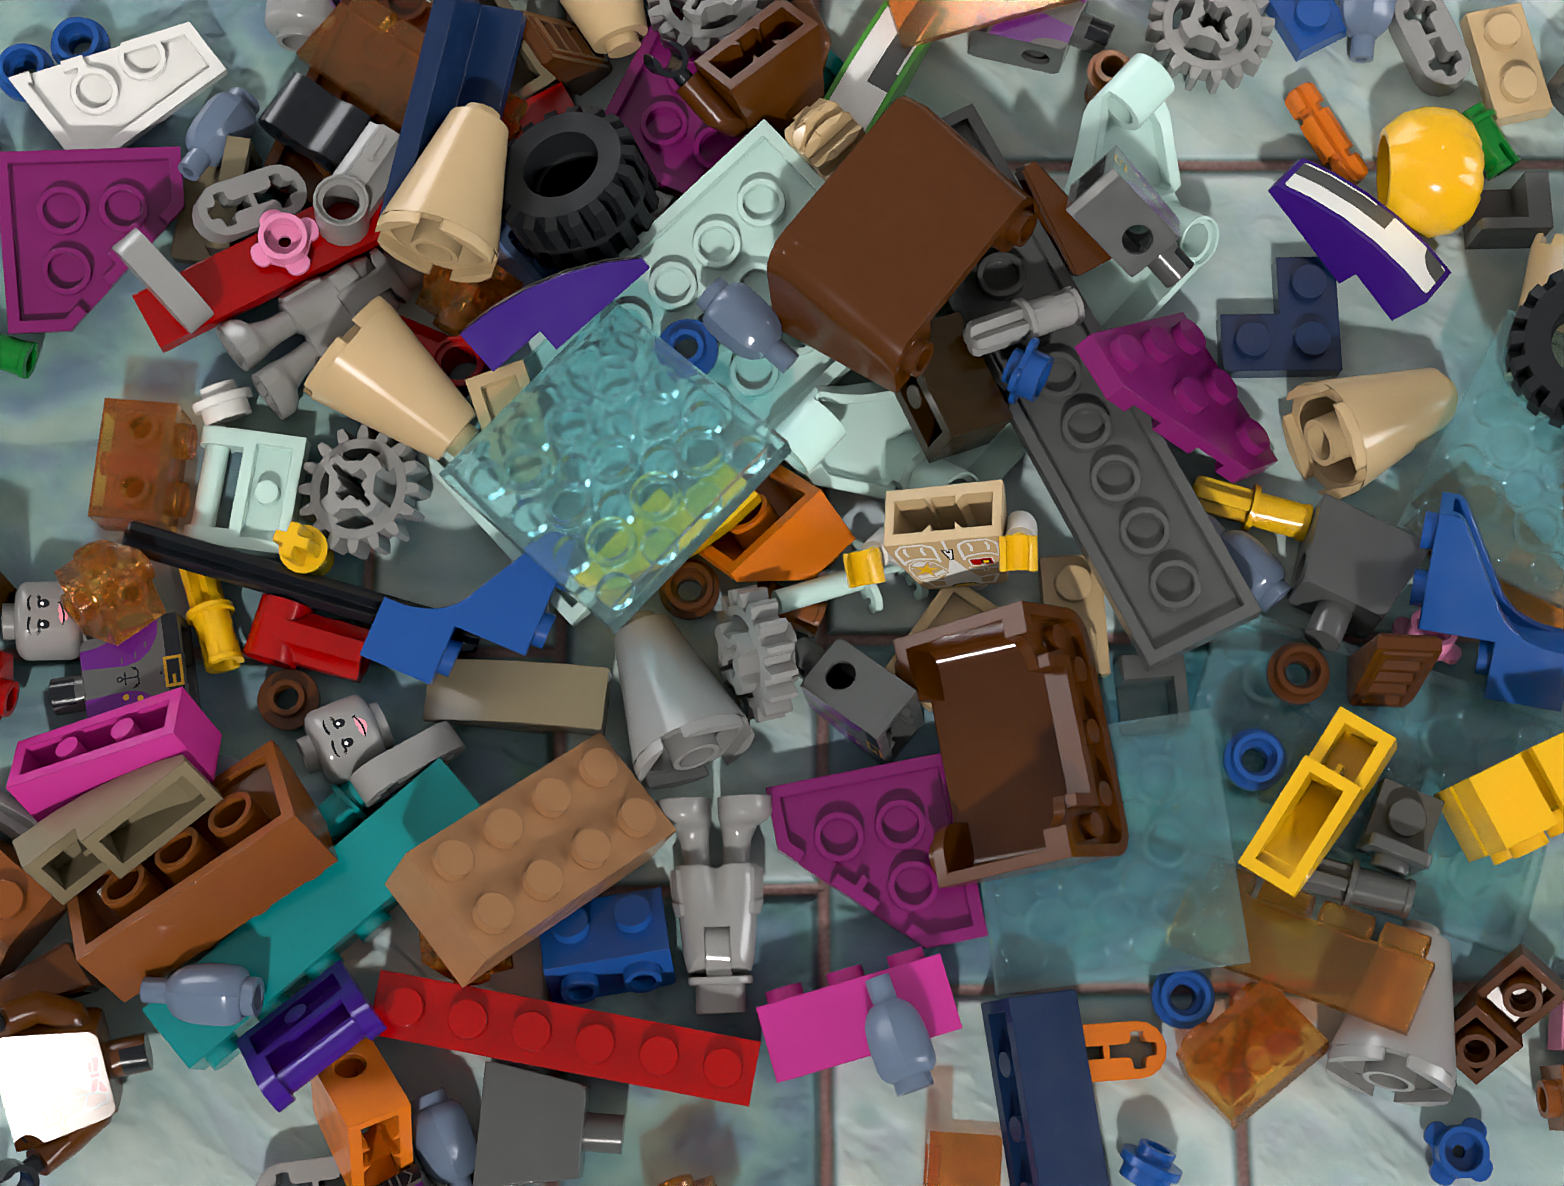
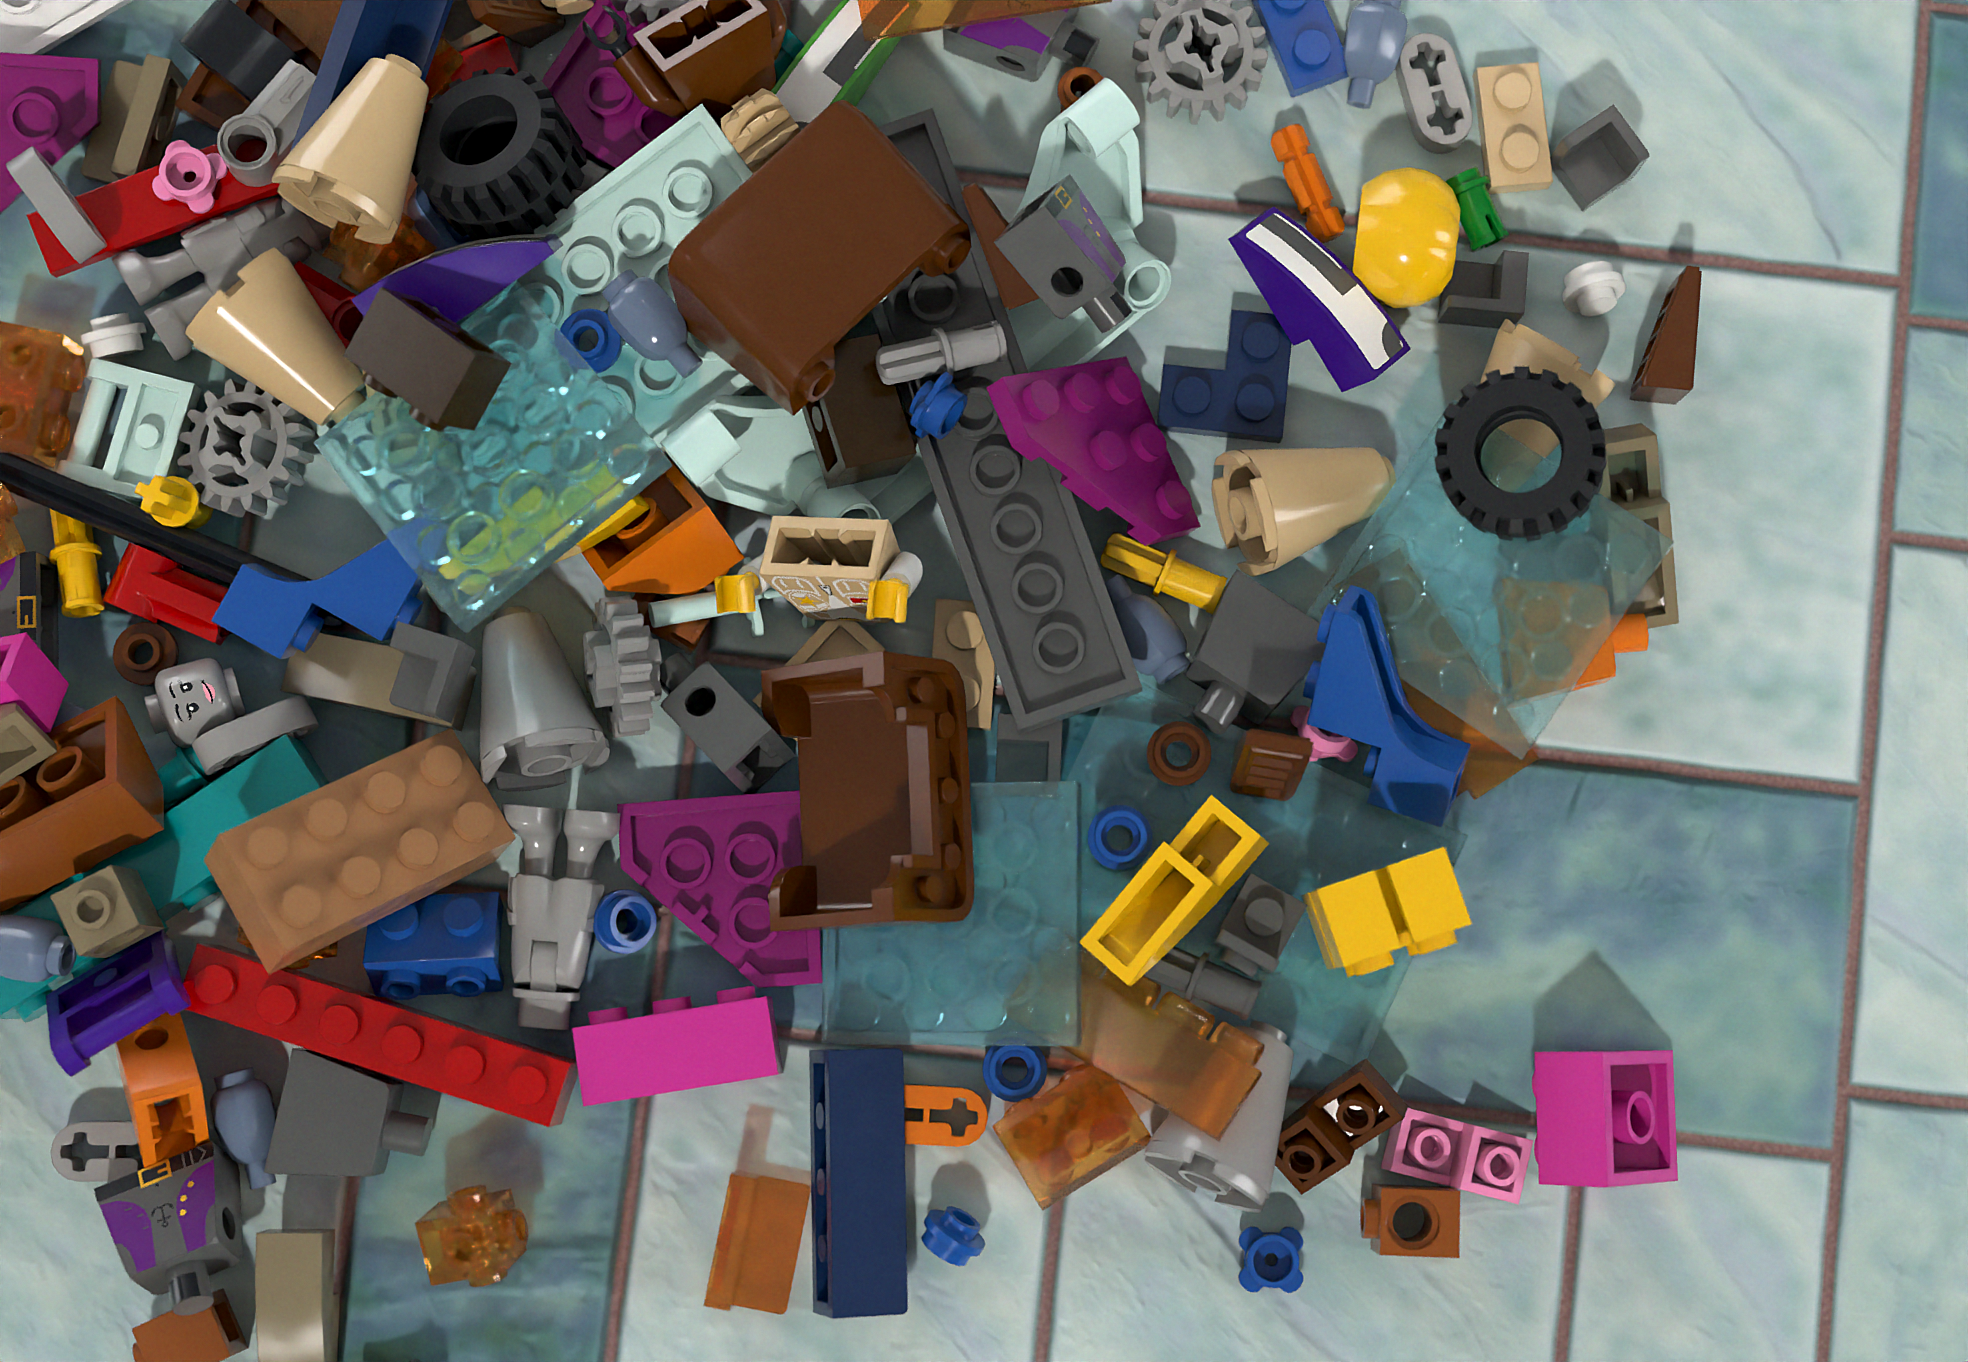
camera: 10 degrees right, 5 degrees up
sand blue plant [178,87,260,181] -> none
light grey beam [192,164,307,244] -> none
reddish brown plate [659,559,720,620] -> none
sand blue plant [865,973,936,1097] -> none
none -> dark tan brick [51,865,164,958]
none -> dark brown brick [343,287,512,432]
none -> dark grey panel [389,621,476,723]
none -> blue plate [593,889,657,954]

